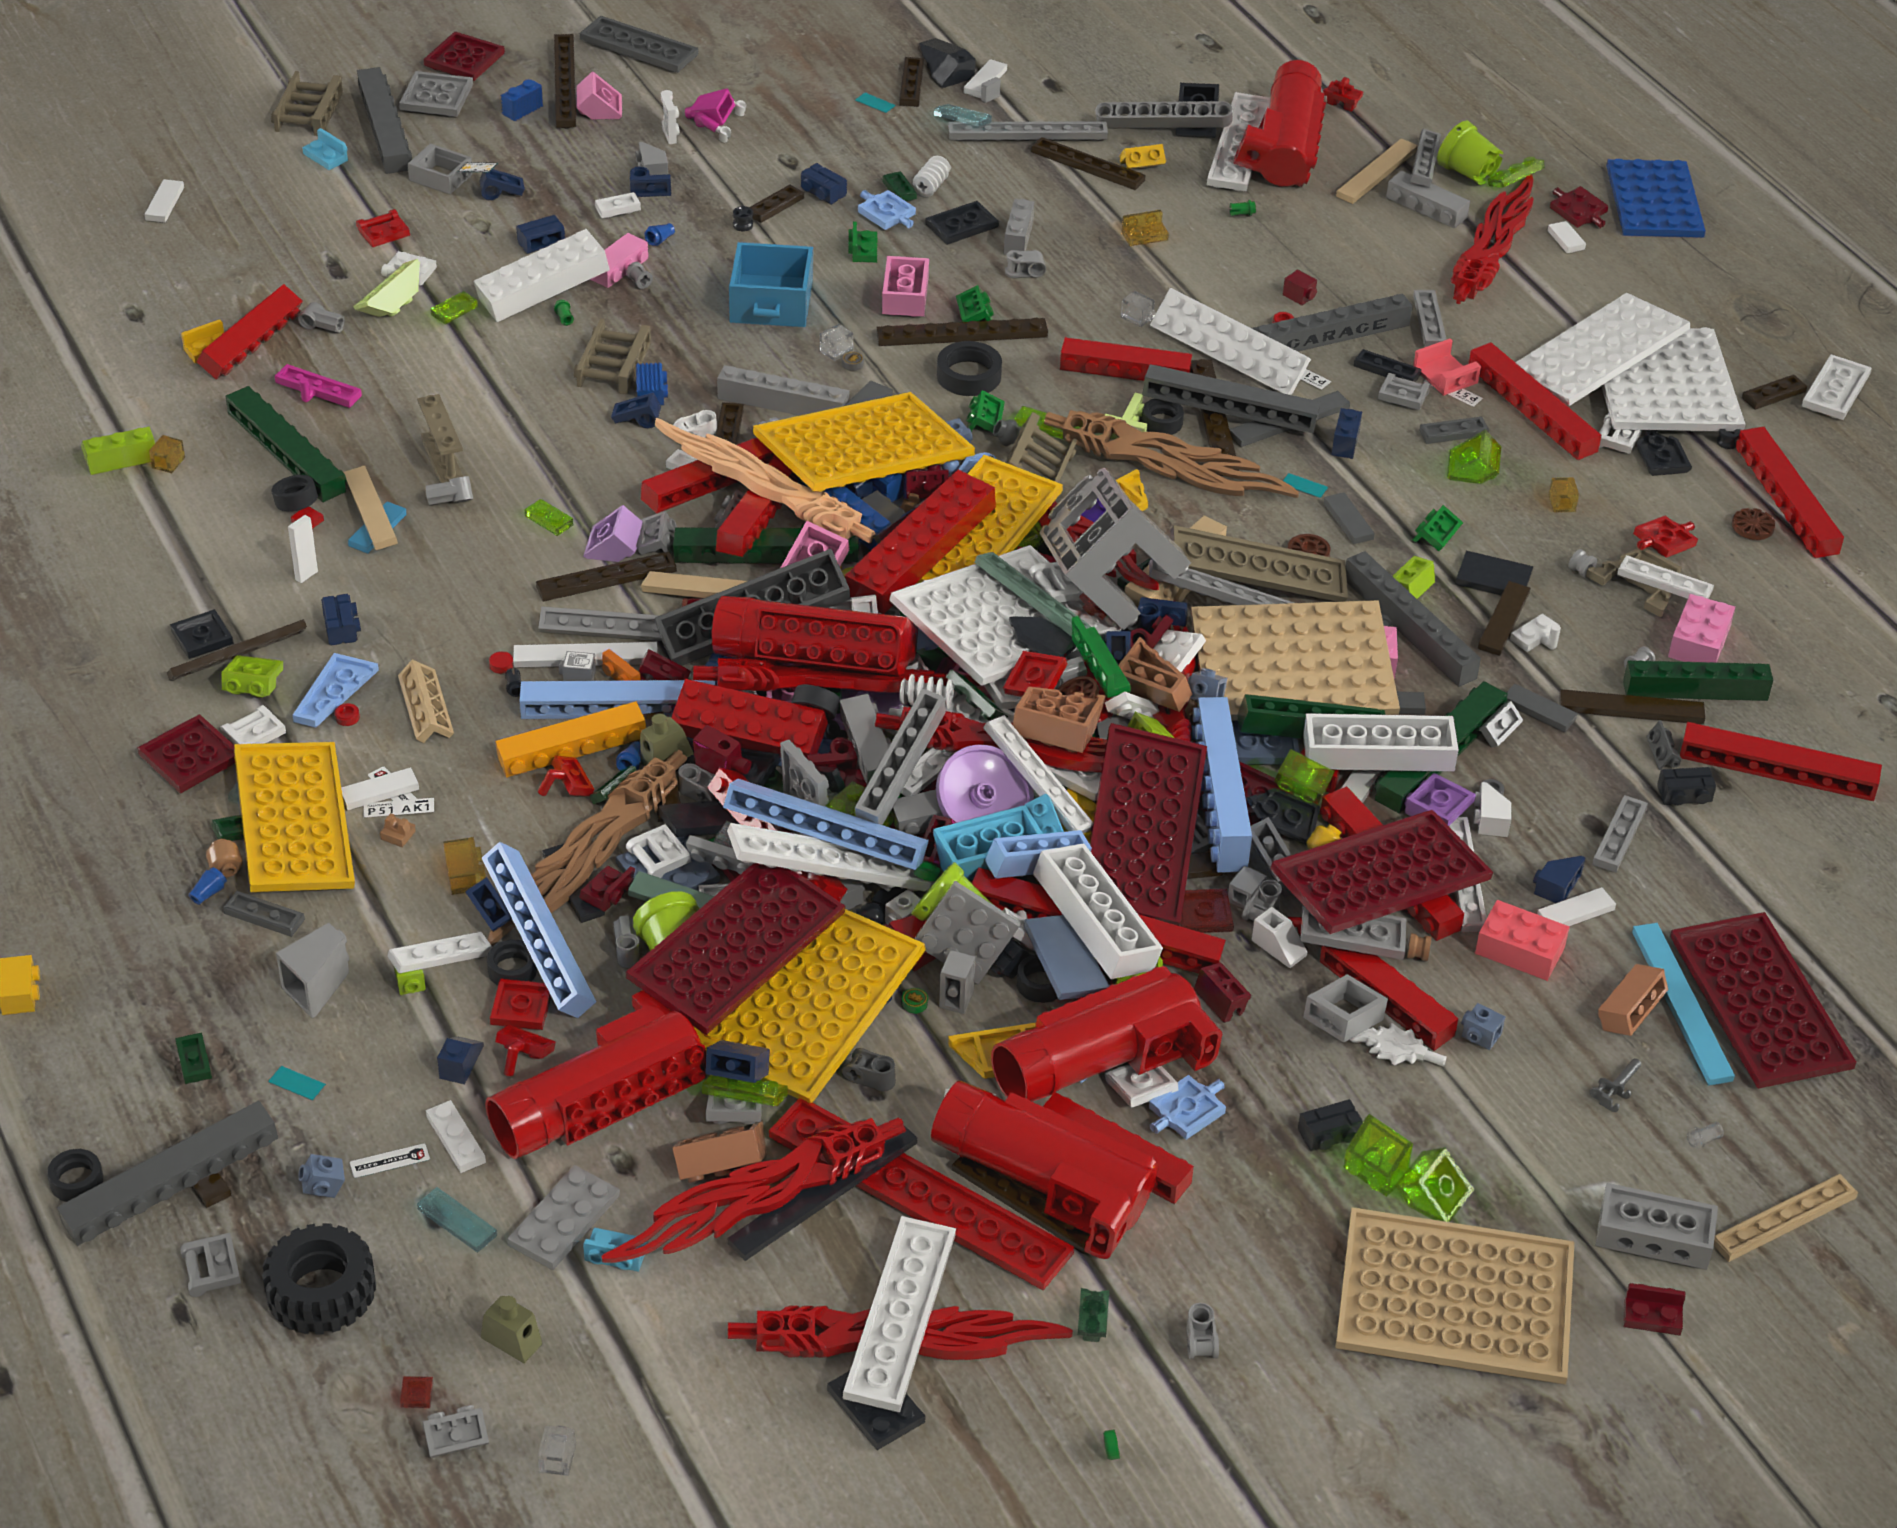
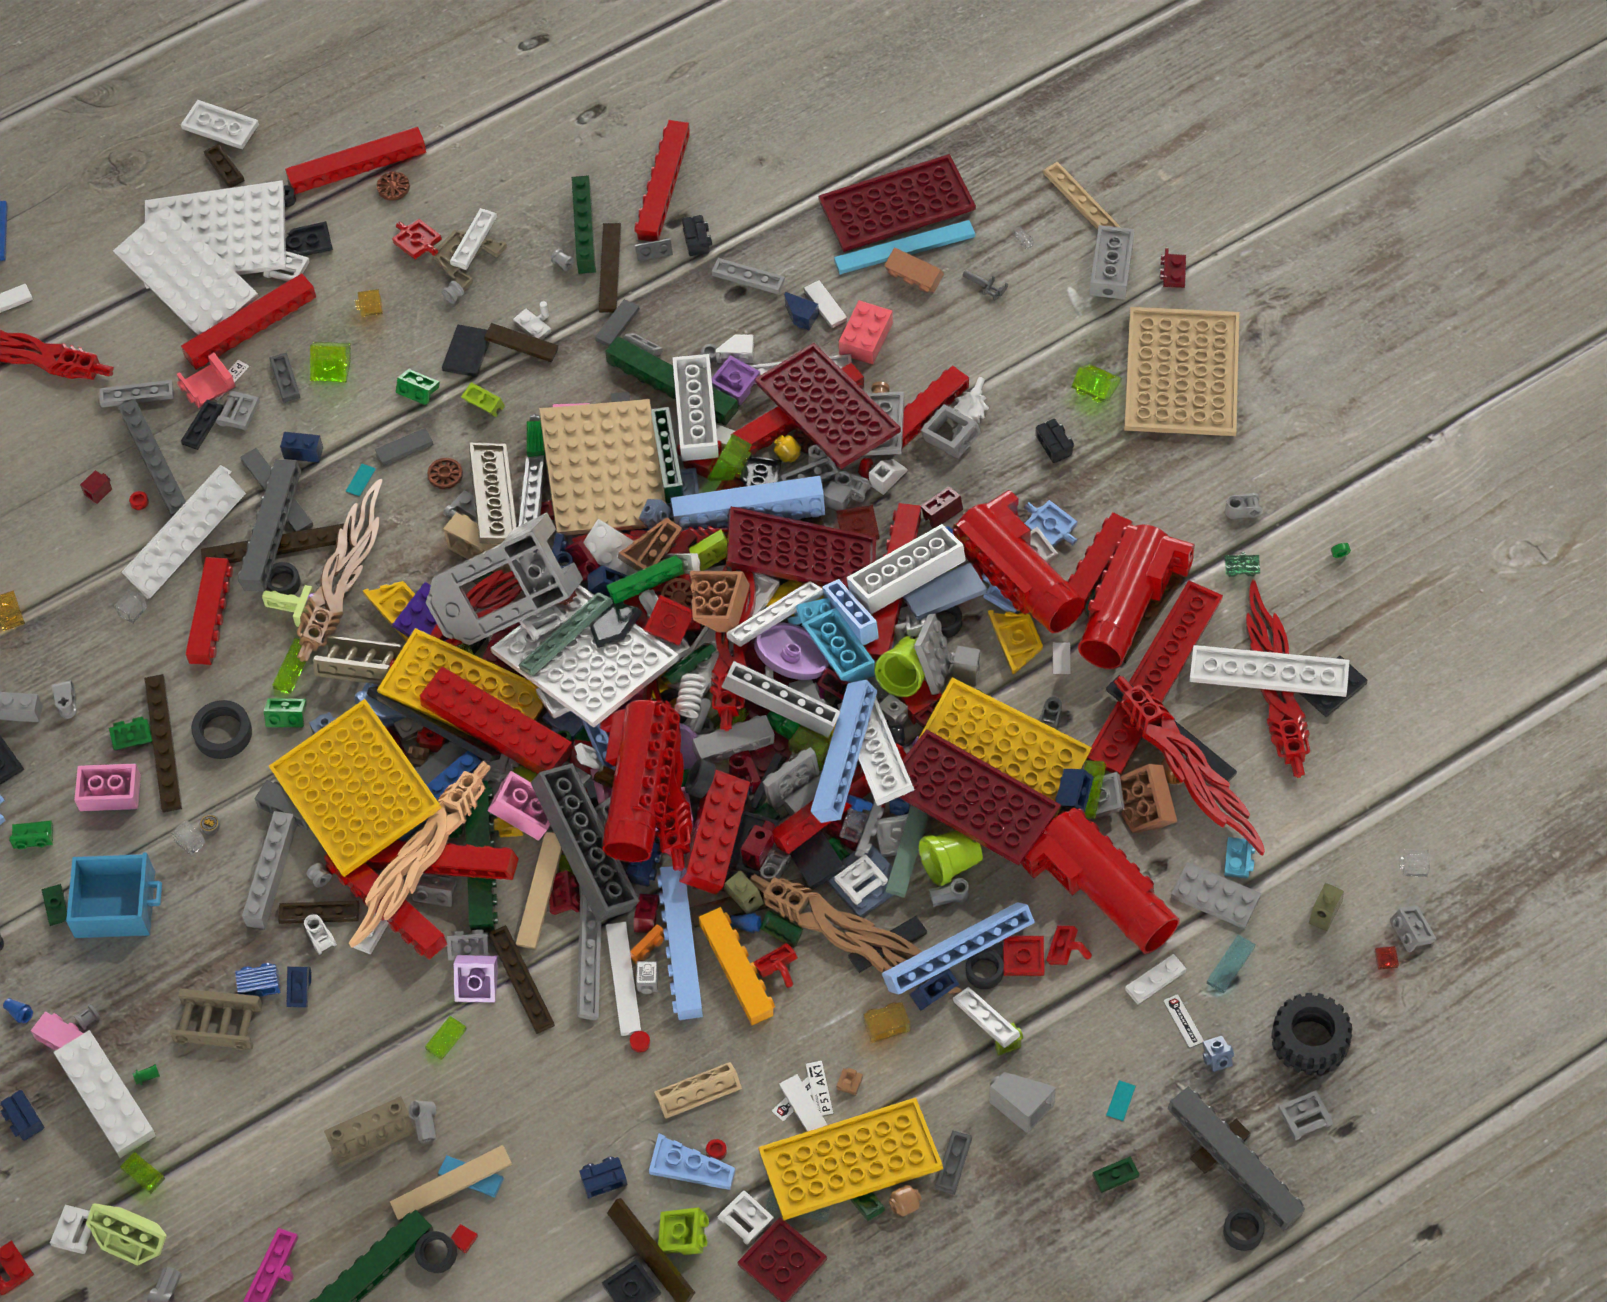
camera: 90 degrees left, 15 degrees up
blue cone [189,867,227,905] -> none
white tile [288,515,318,583] -> none
dark blue slope [437,1036,484,1085] -> none
black pin [505,668,521,697] -> none
dark red bracket [579,865,635,912] -> none
dark grey animal [993,419,1022,446] -> none
clear neon green slope [1343,1114,1413,1197] -> none
dark grey brick [1346,551,1481,687] -> none
sand blue brick [1461,1003,1506,1050] -> none
bright pink brick [1668,594,1736,663] -> none

